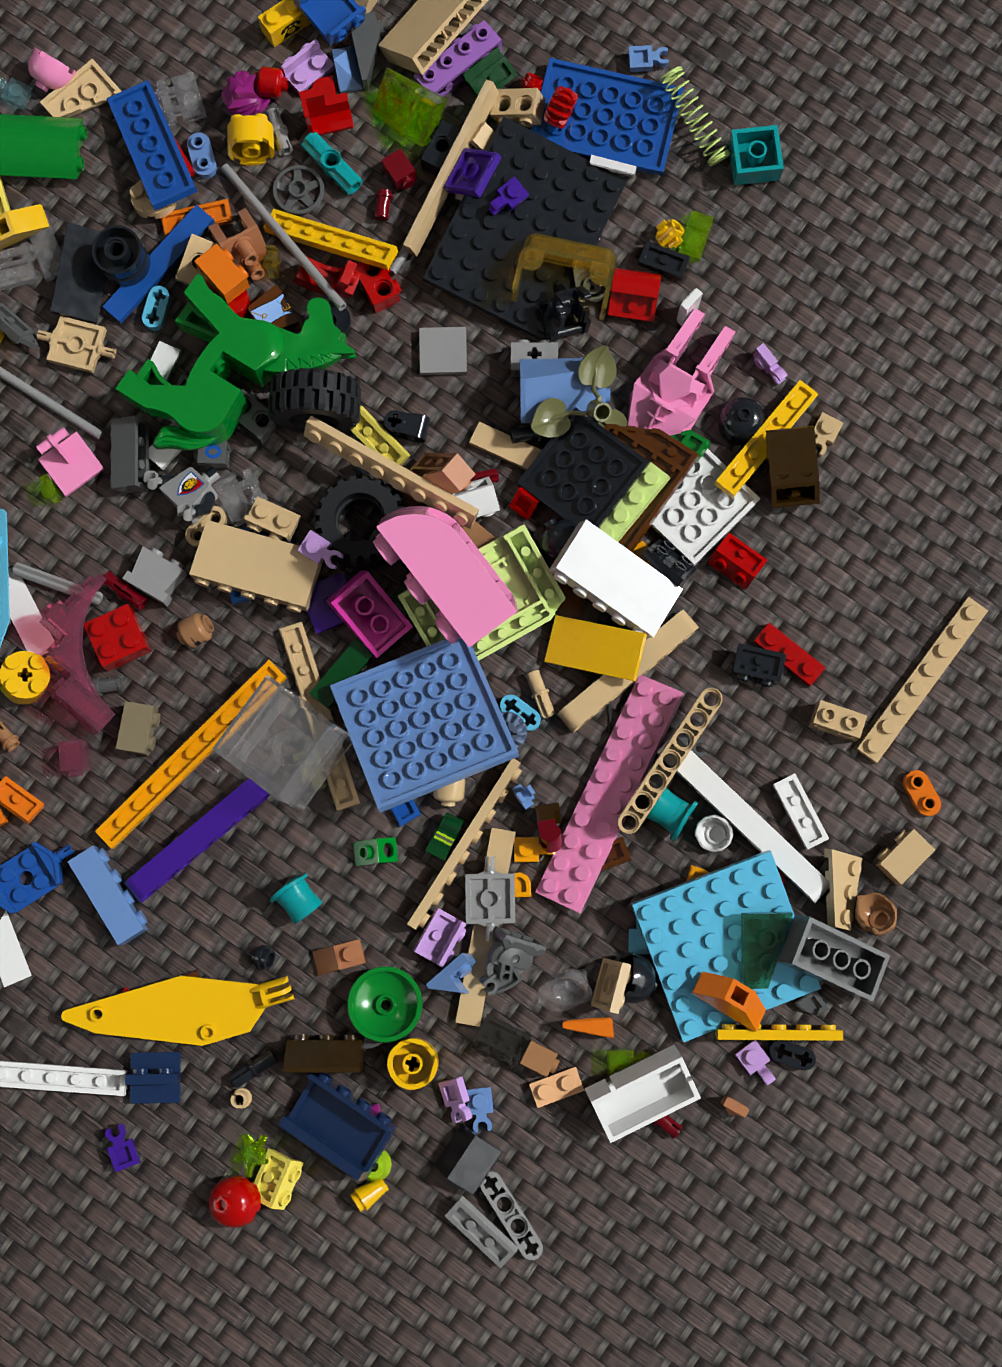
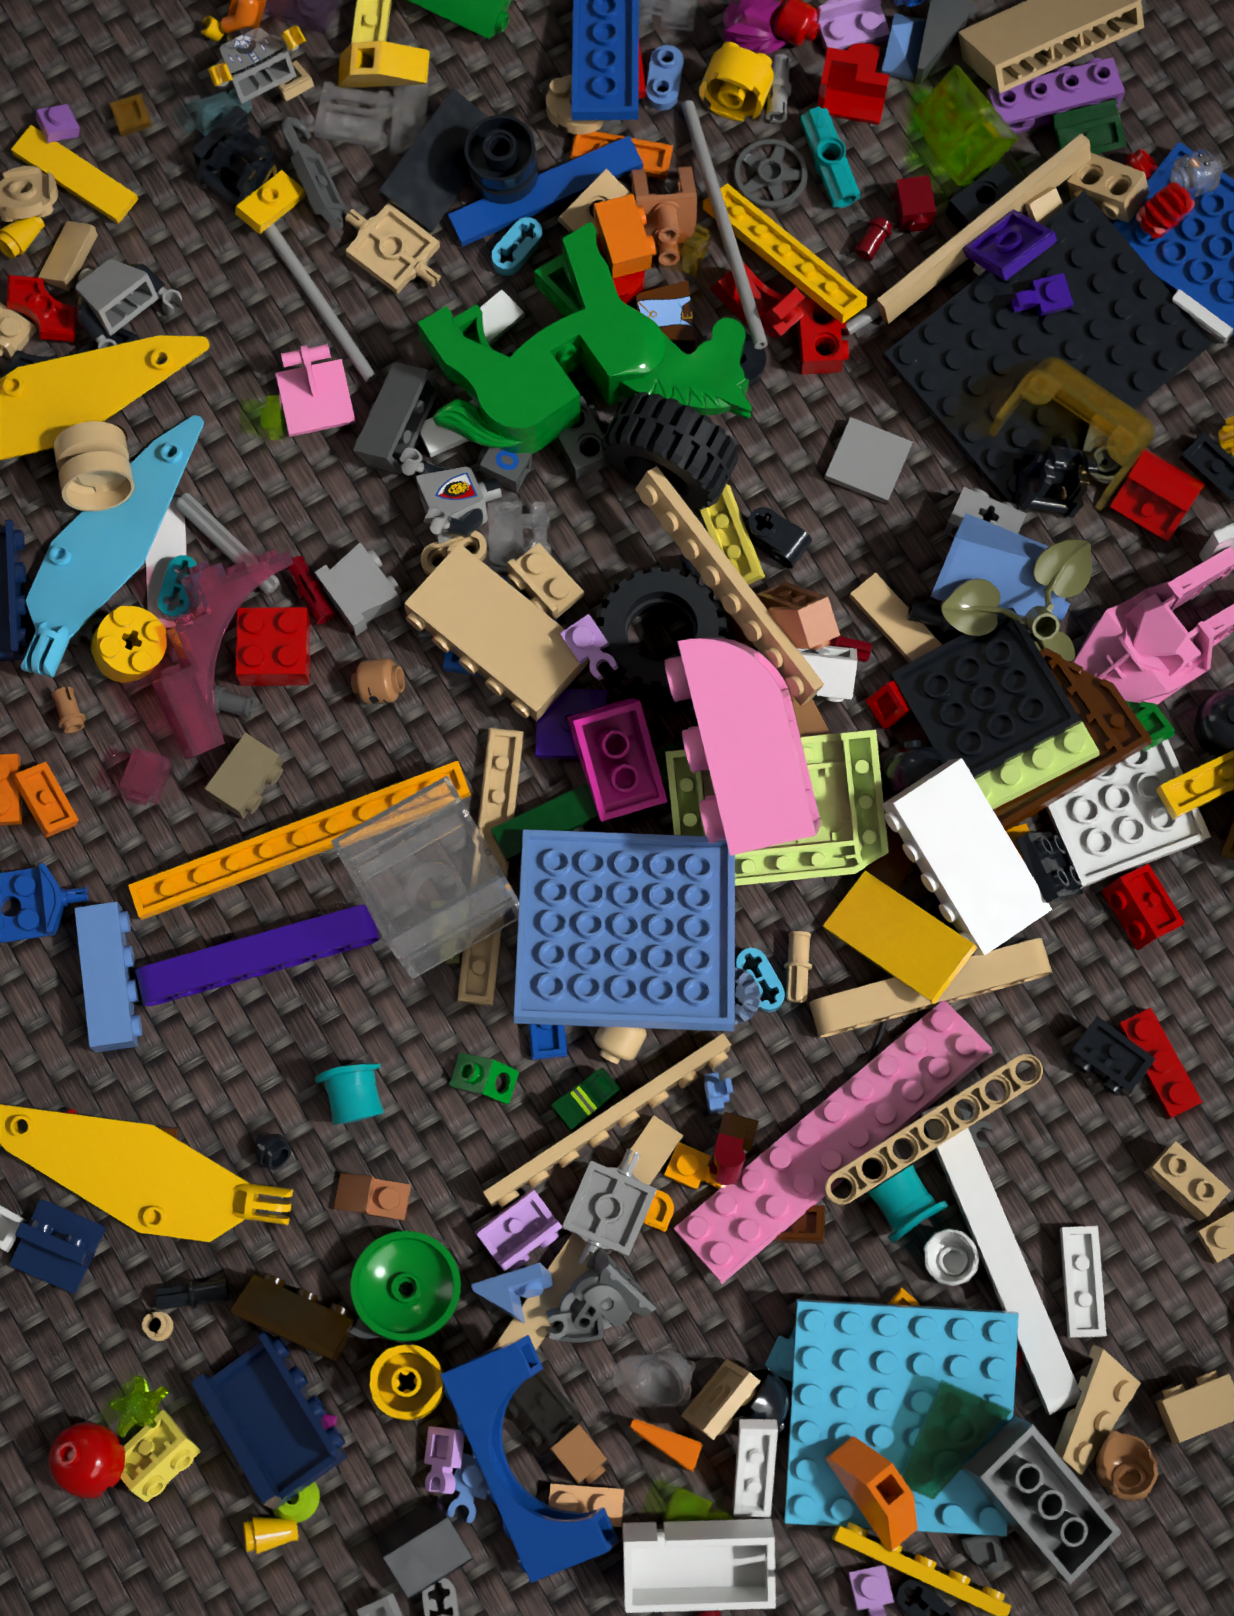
camera: 20 degrees right, 5 degrees down
none -> teal beam [158,555,200,621]
none -> blue arch [441,1335,619,1583]
none -> white plate [733,1419,778,1517]
none -> clear head [1170,149,1223,198]

